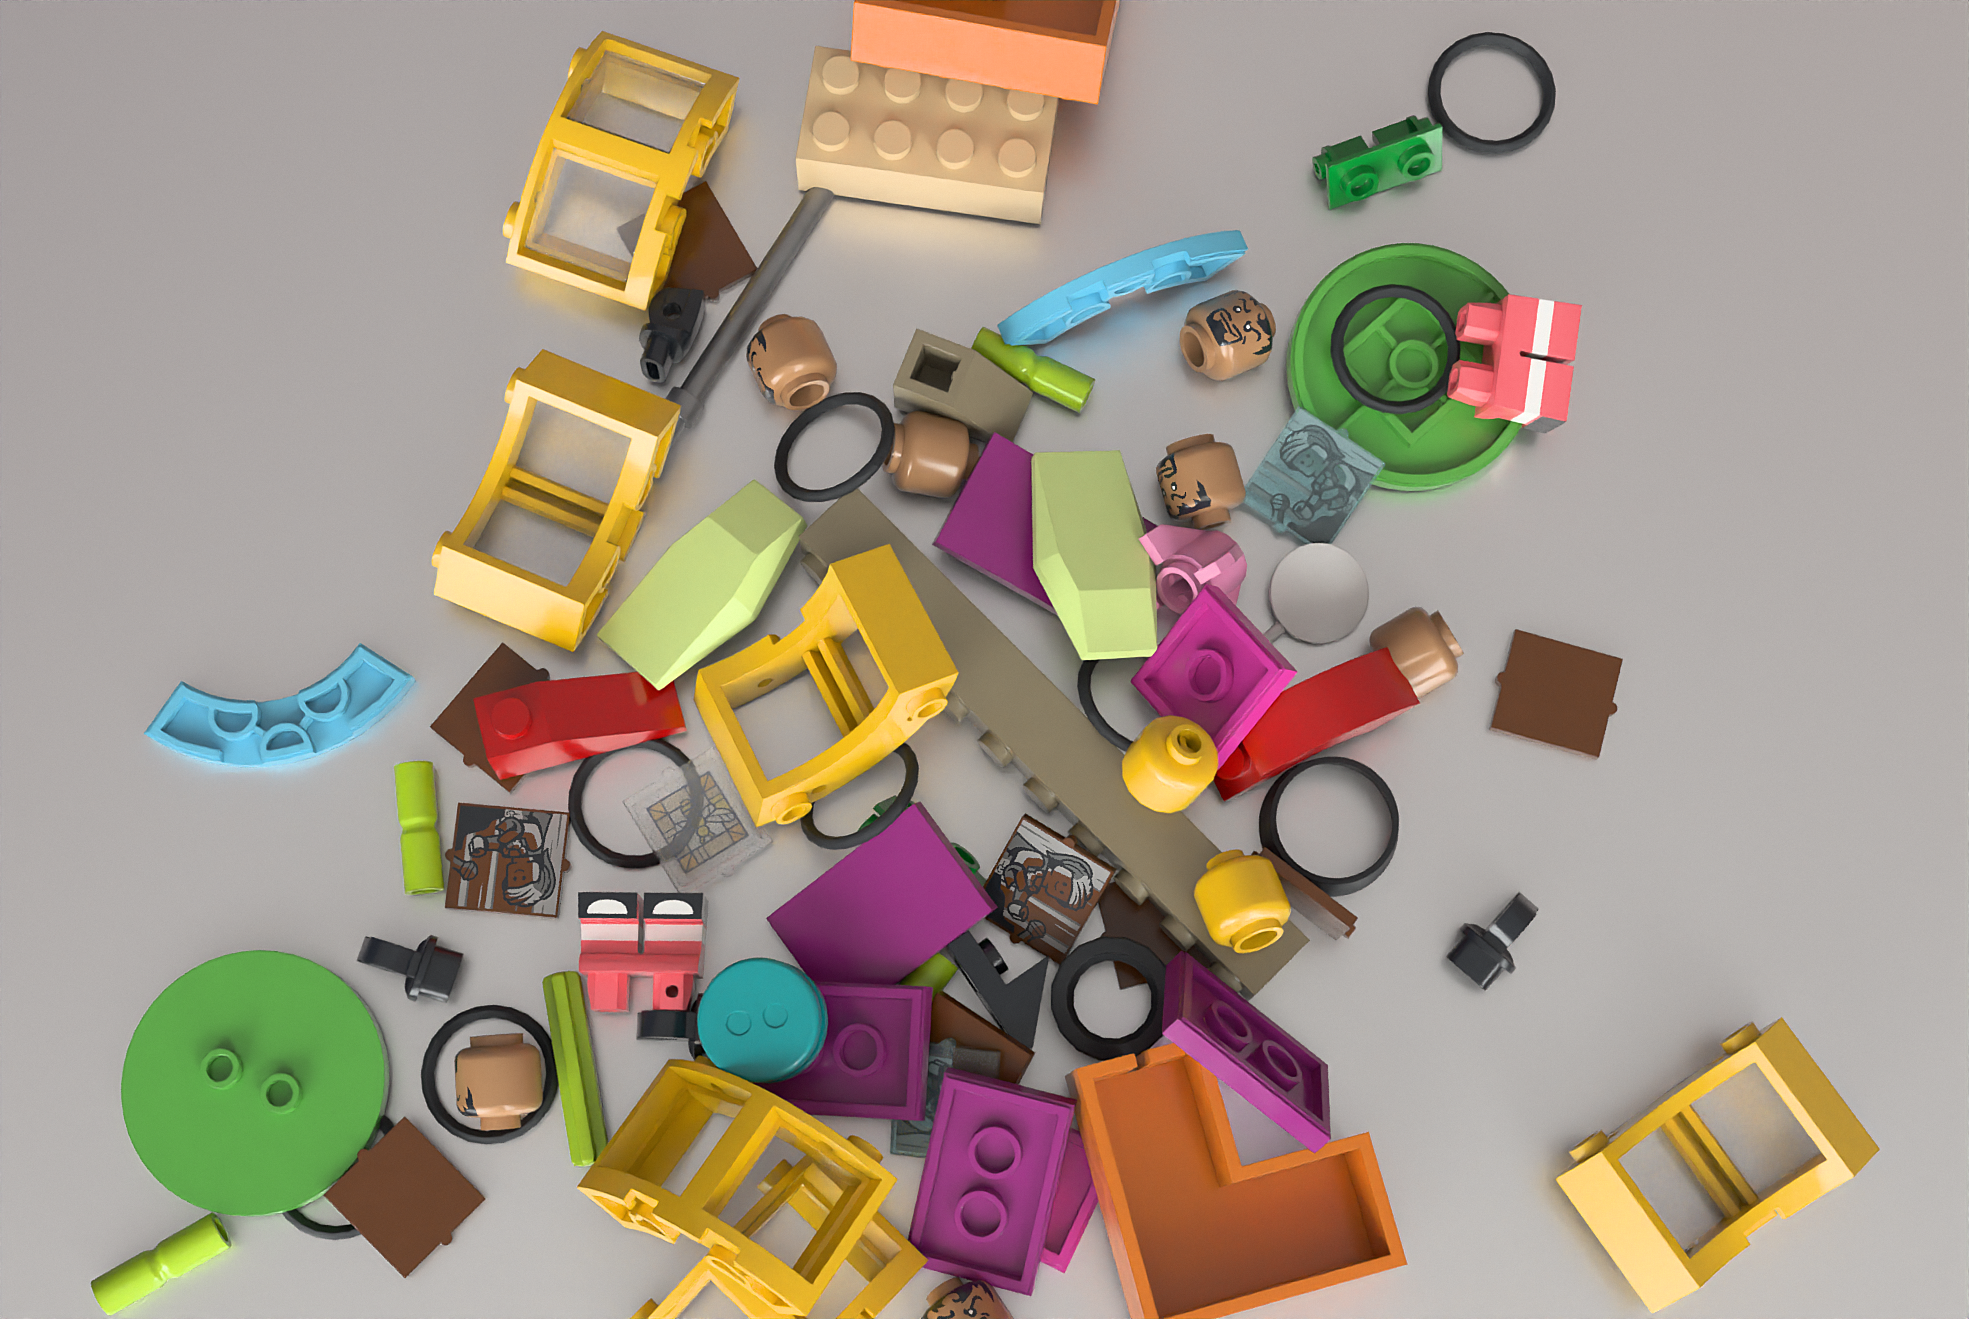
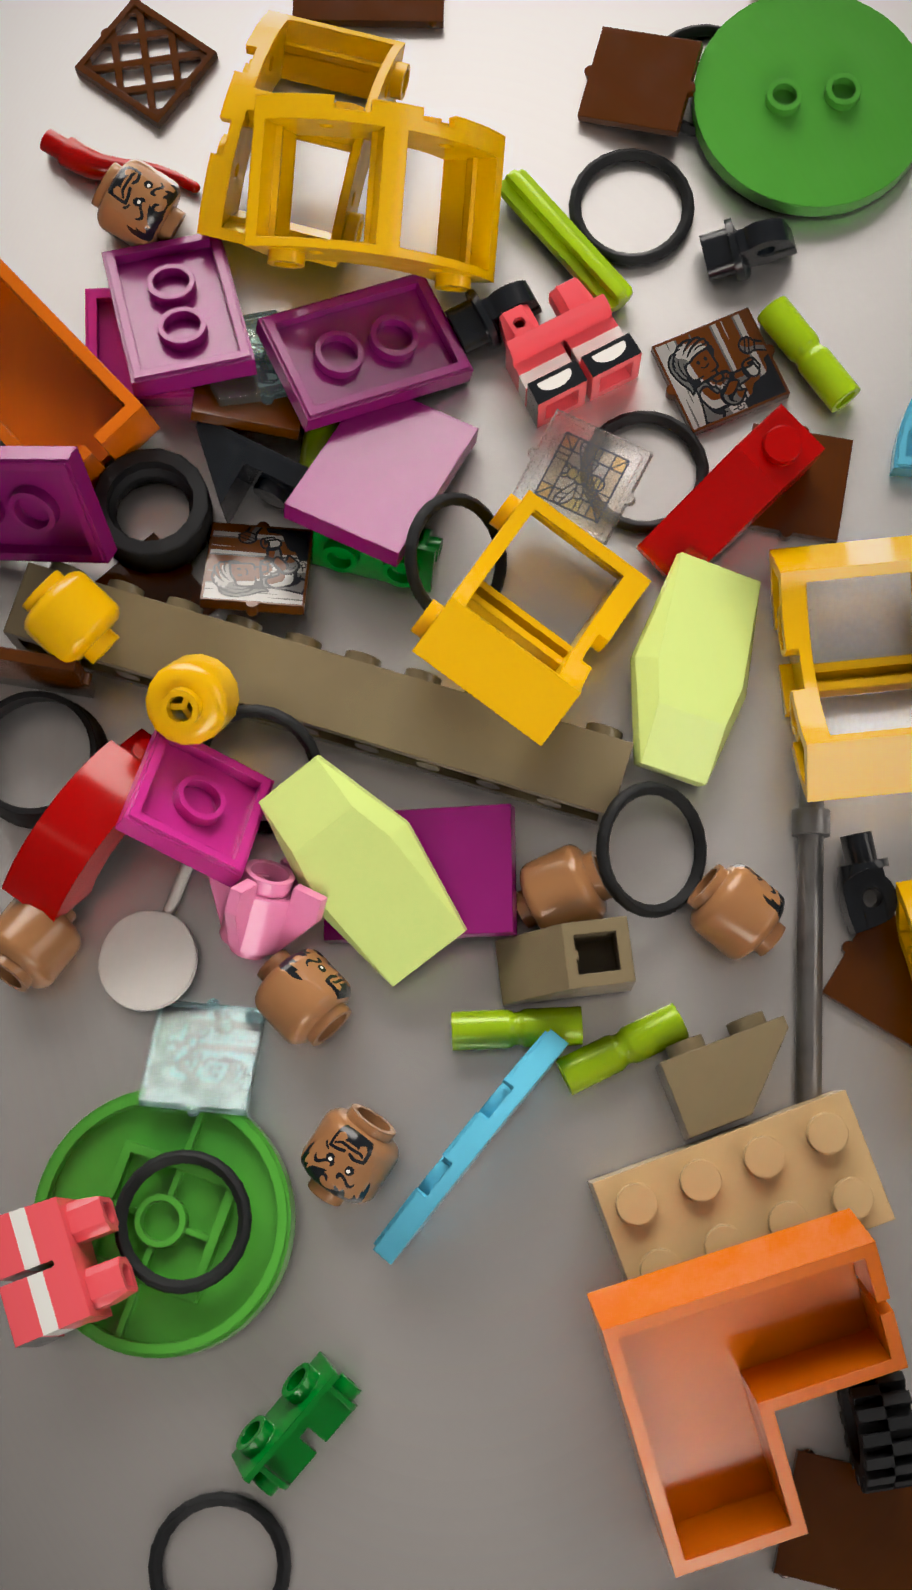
camera: 160 degrees right, 0 degrees up
medium nougat head [454,1033,543,1130] -> none
teal head [697,957,828,1083] -> none
none -> lime piece [556,1003,689,1095]
none -> dark tan slope [655,1011,789,1141]

